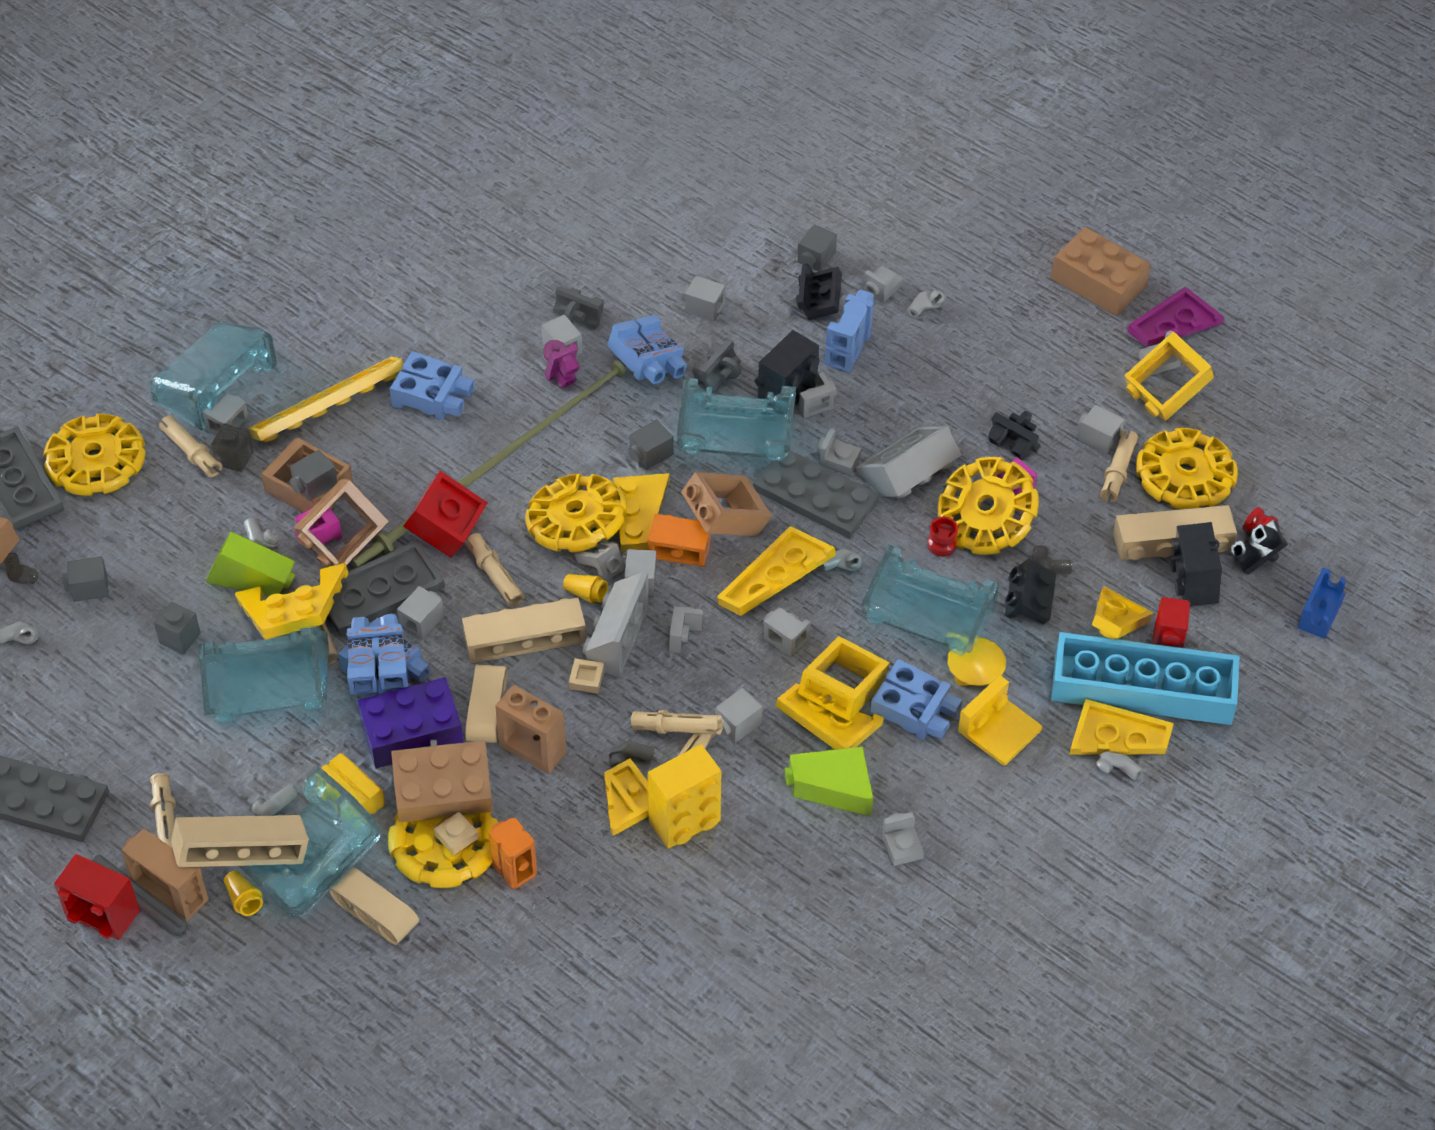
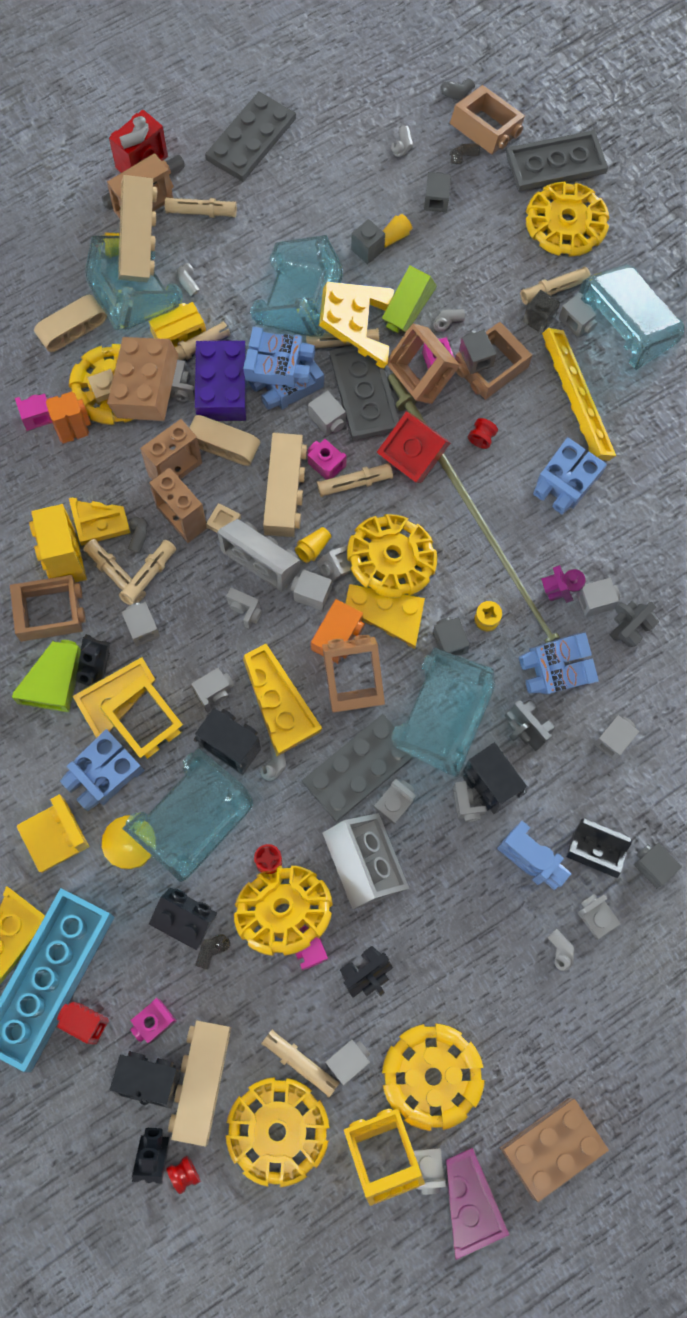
camera: 105 degrees right, 20 degrees up
yellow wing [1092,586,1154,639] -> none
blue hinge [1298,567,1346,639] -> none
none -> medium nougat window [10,575,86,642]
none -> dark pink brick [15,394,52,431]
none -> black hips [76,634,110,686]
none -> light grey arm [119,116,149,149]
none -> dark pink brick [130,998,177,1044]
none -> medium nougat window [149,467,207,543]
none -> tan pin [174,321,230,360]
none -> black brick [193,708,261,775]
none -> dark pink brick [308,439,347,480]
none -> yellow plate [382,1023,484,1131]
none -> yellow cone [383,214,413,248]
none -> red wheel [467,418,498,449]
none -> yellow wheel [474,601,502,632]

